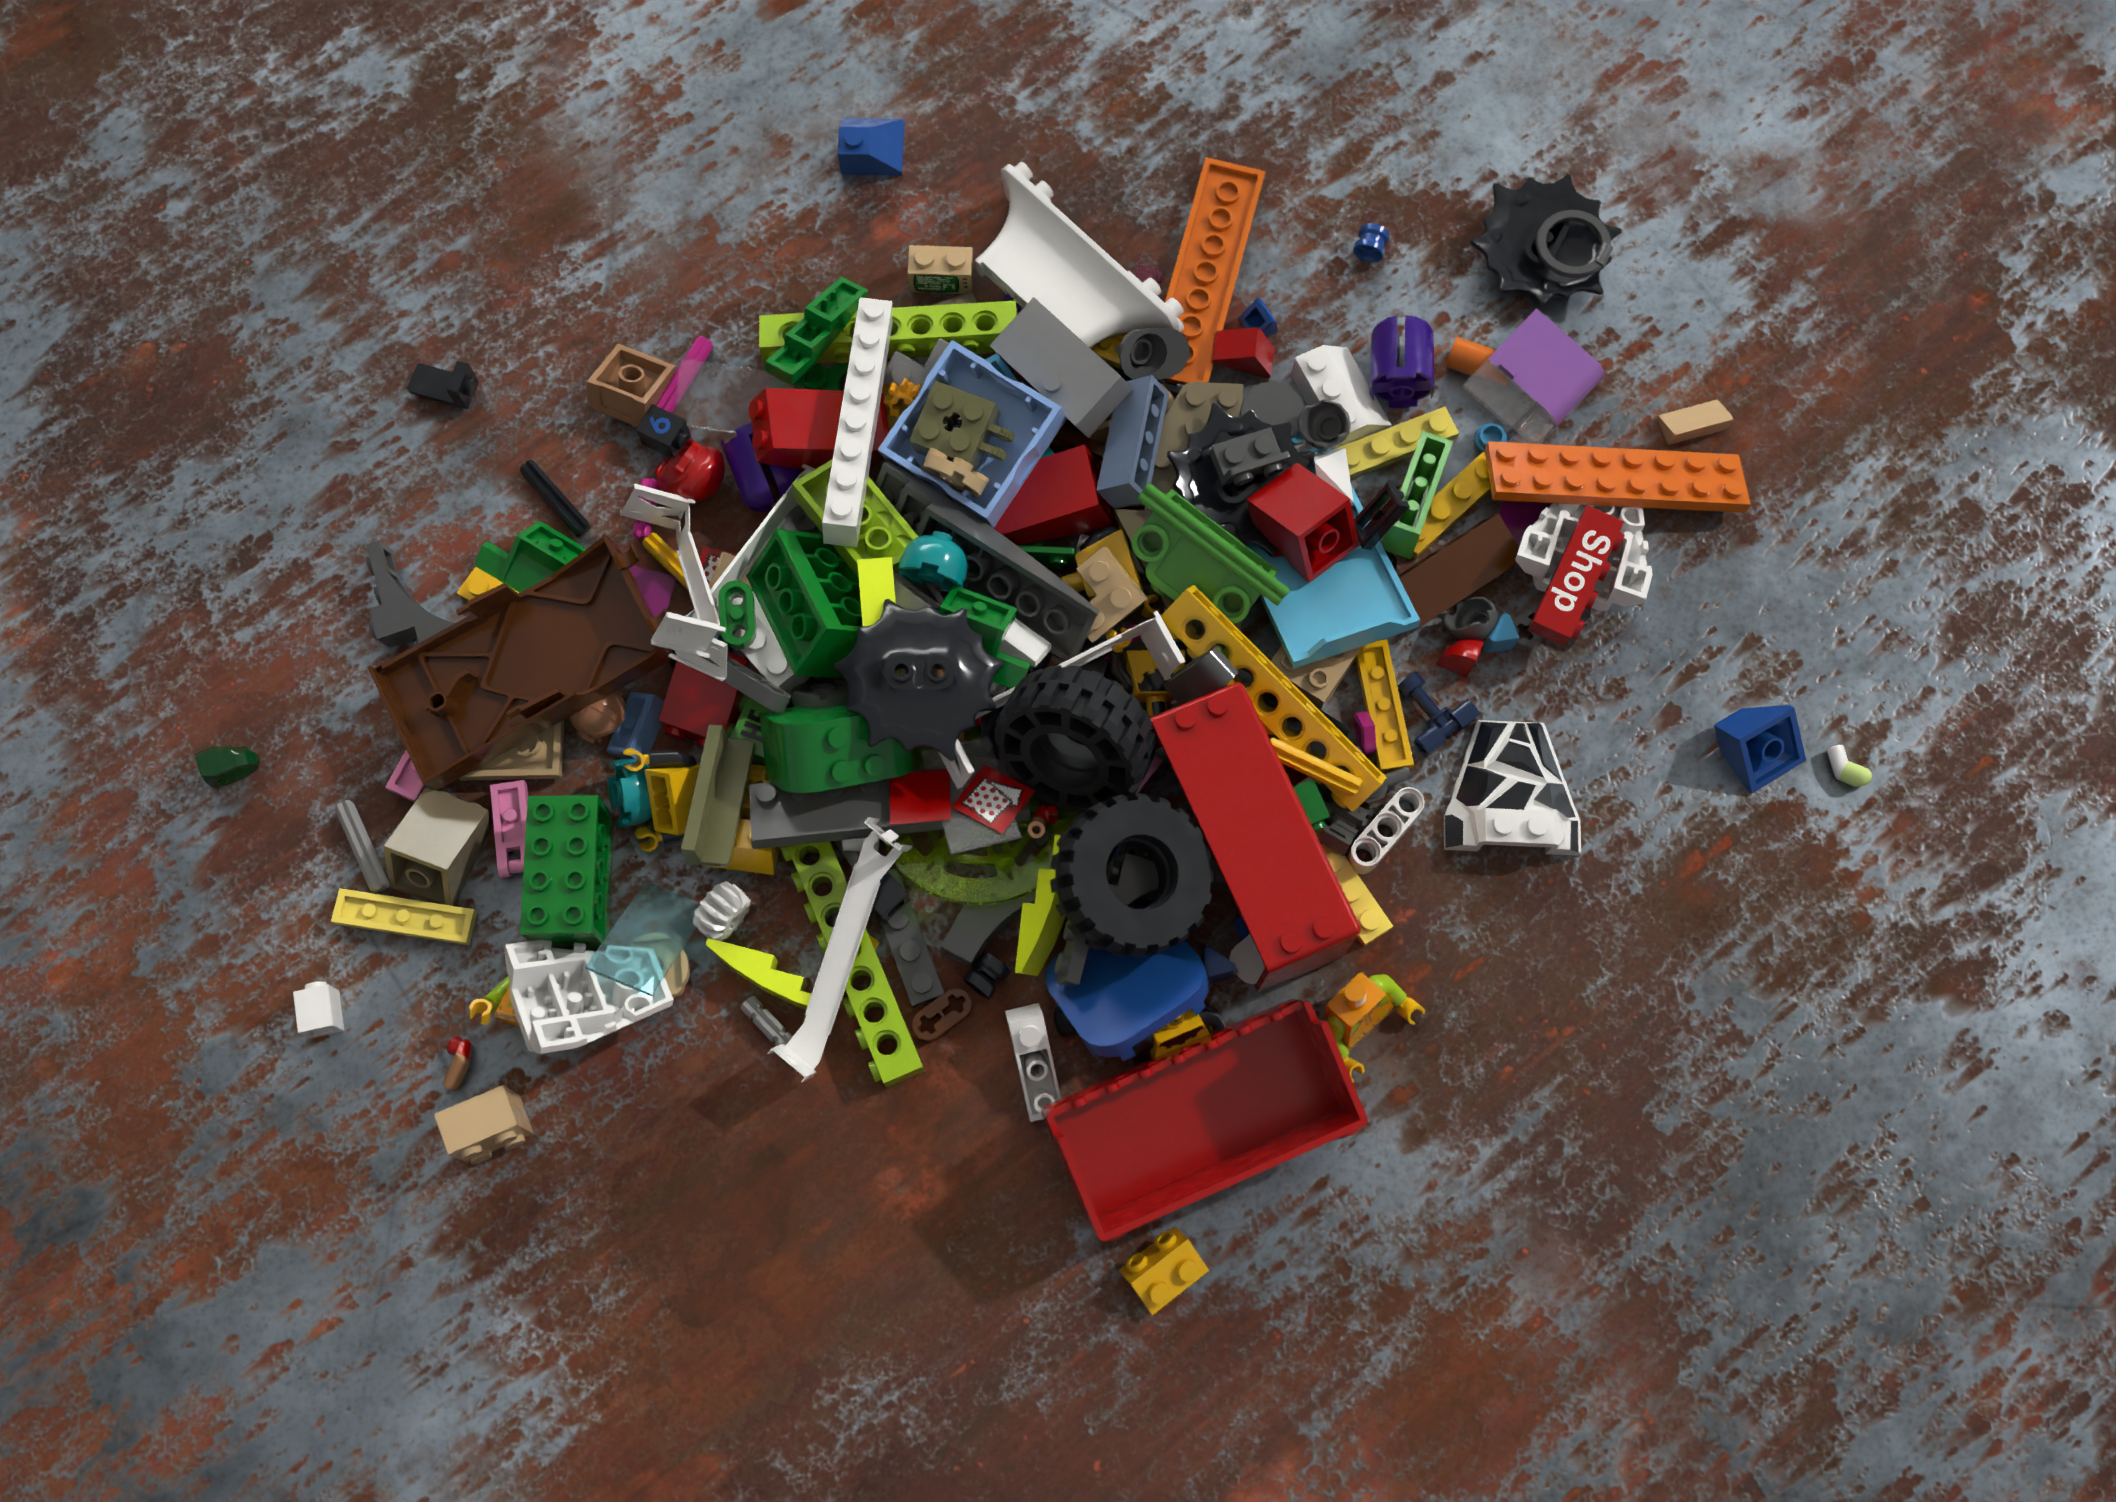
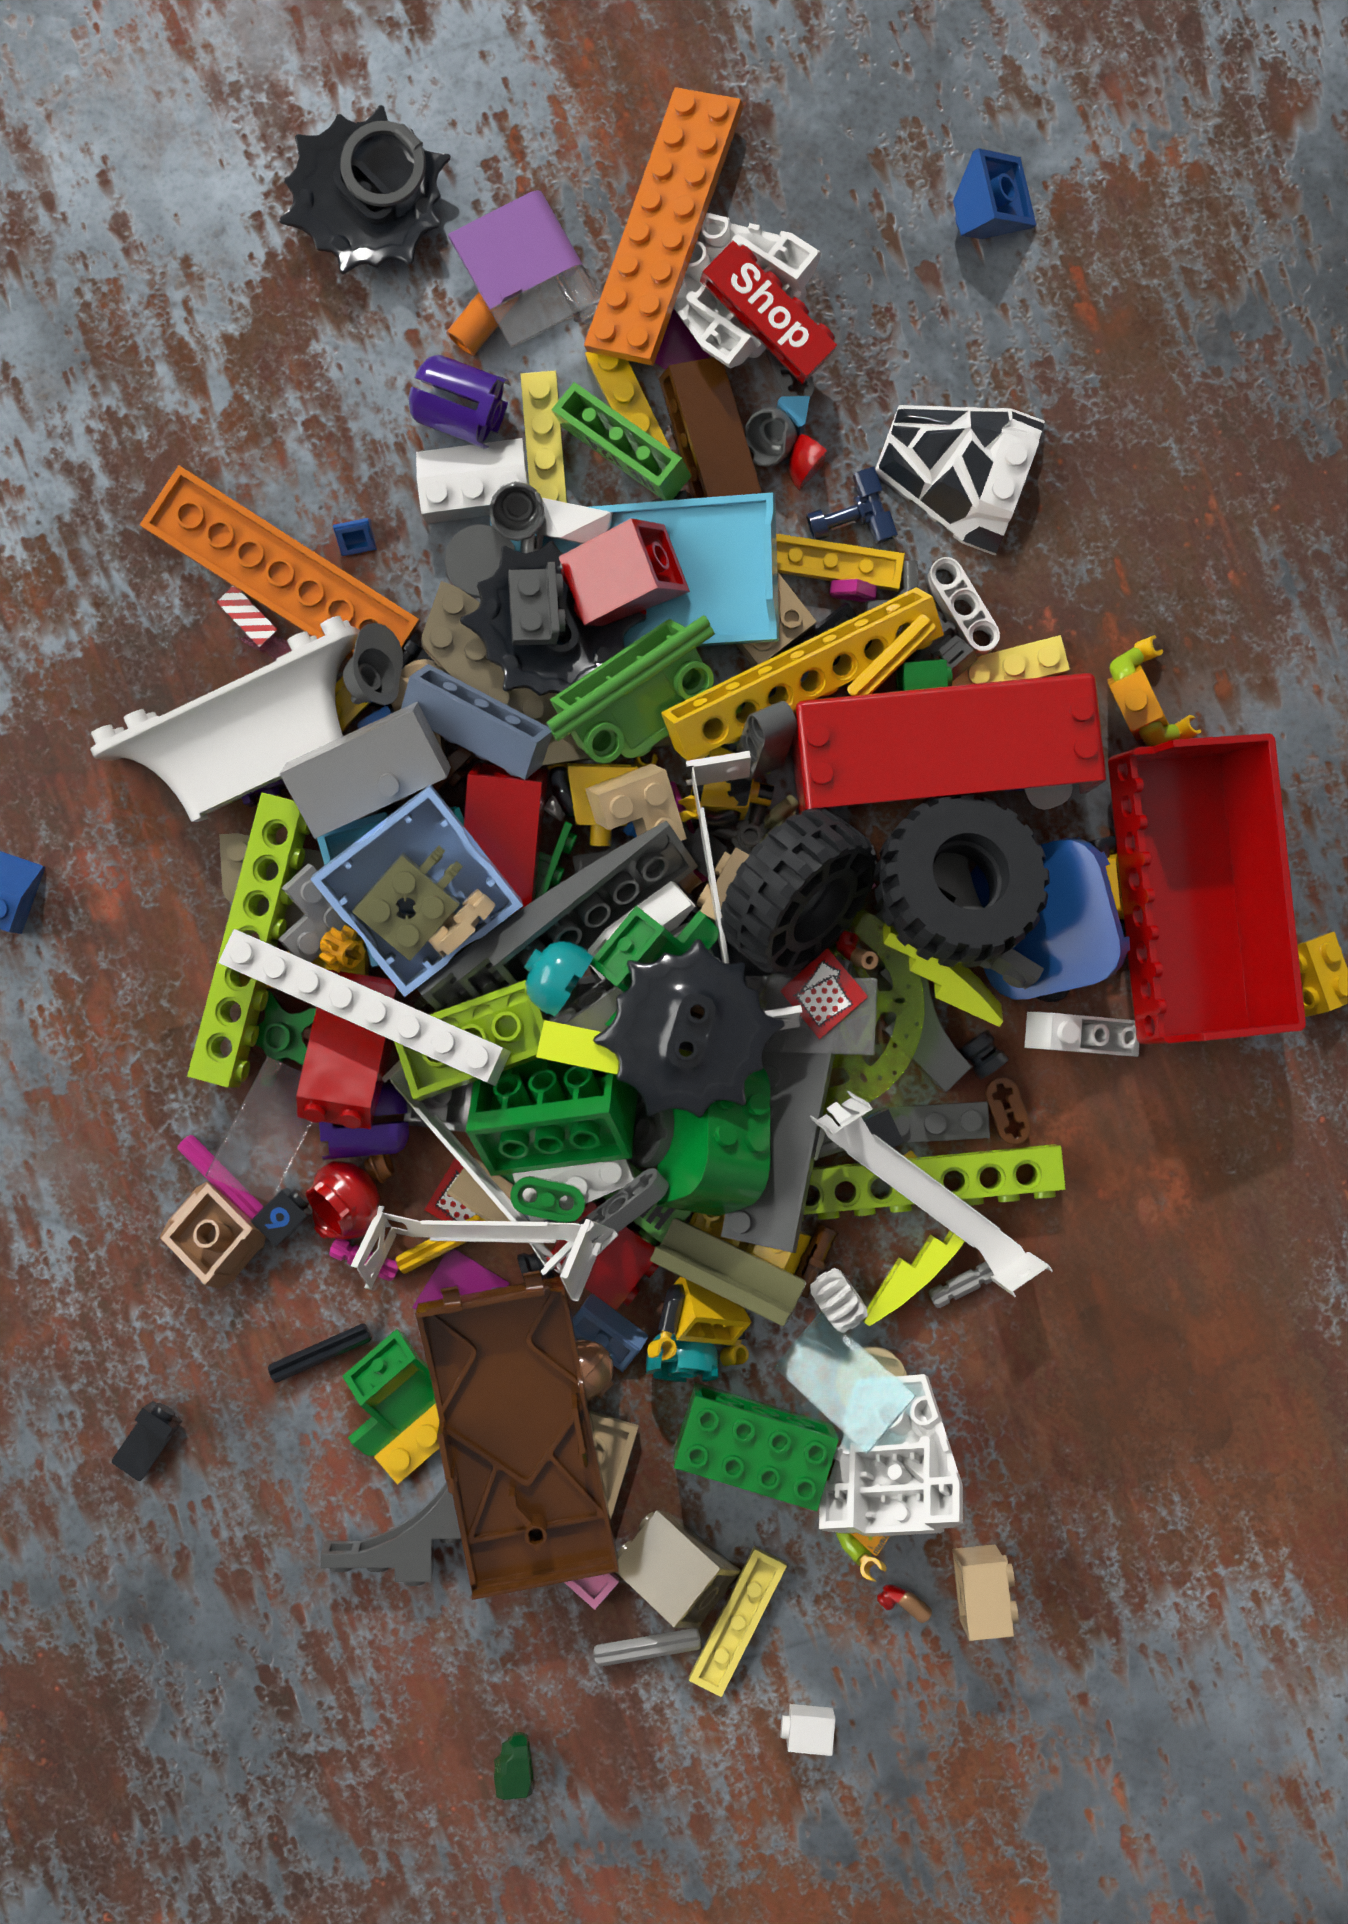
camera: 70 degrees left, 15 degrees up
bright pink plate [490,780,528,879] -> none
green slope [765,276,868,385] -> none
red sticker [889,769,951,825] -> none
tan brick [908,245,974,294] -> none
blue slope [1204,947,1238,983] -> none
red slope [1211,327,1275,379] -> none
blue wheel [1353,223,1390,263] -> none
black tile [1354,480,1410,550] -> none
dark azure plate [1474,423,1507,452] -> none
tan slope [1657,399,1734,445] -> none
arm [1826,745,1872,787] -> none
none -> sticker [217,586,277,647]
none -> dark orange plate [364,1154,395,1183]
none -> reddish brown pin [795,1223,839,1298]

